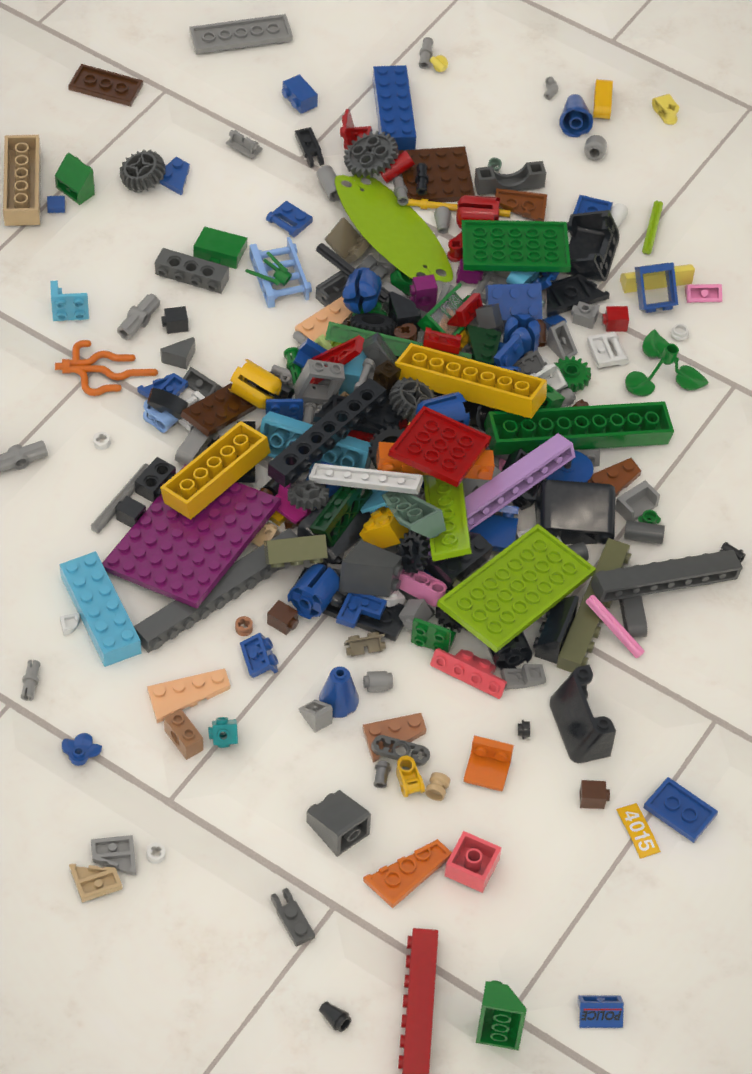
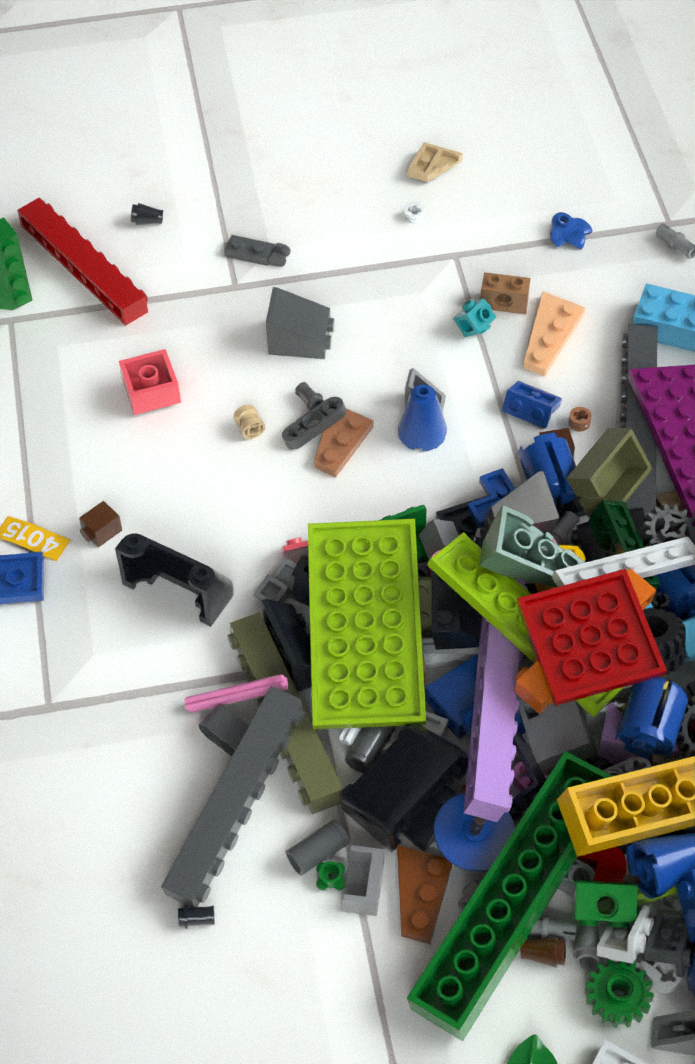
camera: 140 degrees right, 0 degrees up
light grey wing [91,835,136,875] -> none
dark tan hinge [344,632,386,657] -> none
light grey brick [363,671,393,692] -> none
orange wing [363,839,452,908] -> none
yellow piece [396,756,425,797] -> none
orange bracket [463,735,514,791] -> none
black plate [518,720,530,740] -> none

